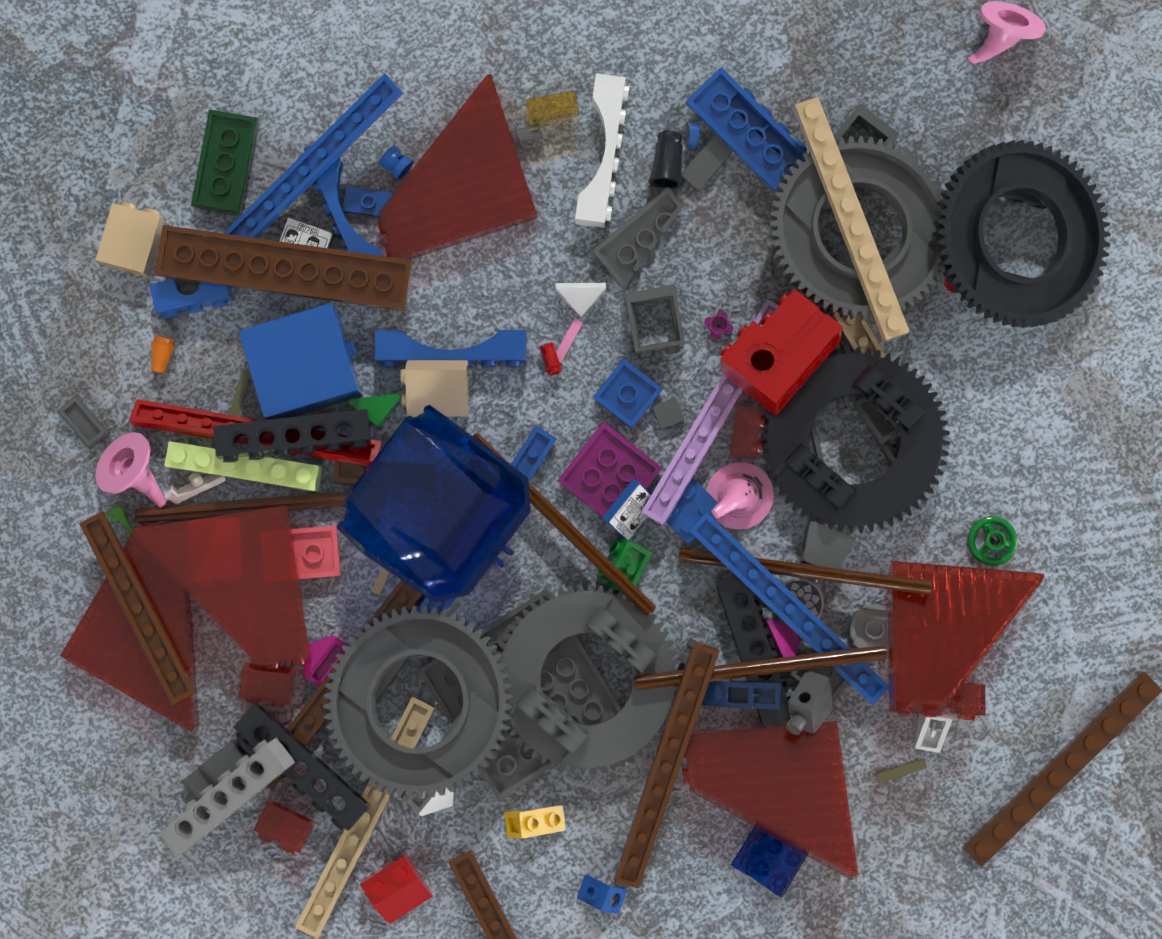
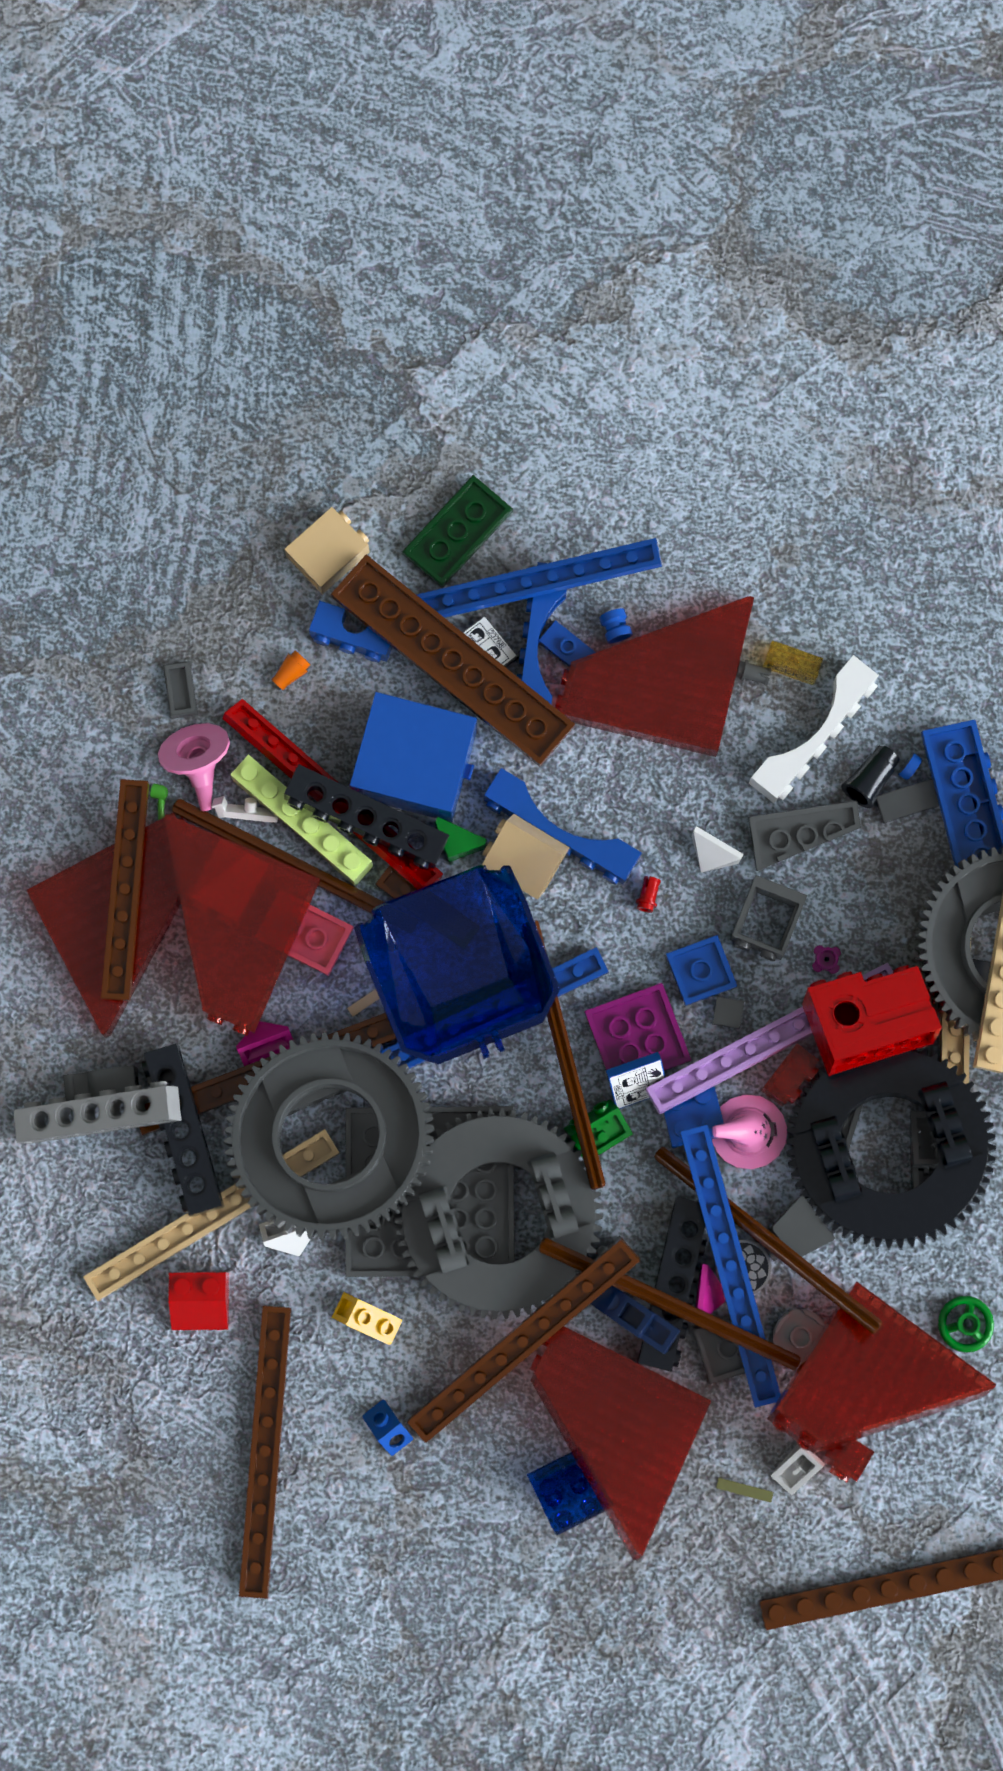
camera: 30 degrees right, 5 degrees down
olive piece [229,372,250,416] -> none
clear red brick [239,662,297,707] -> none
clear red brick [253,800,317,854] -> none
bright pink piece [557,319,583,363] -> none
dark grey torso [787,670,833,735] -> none

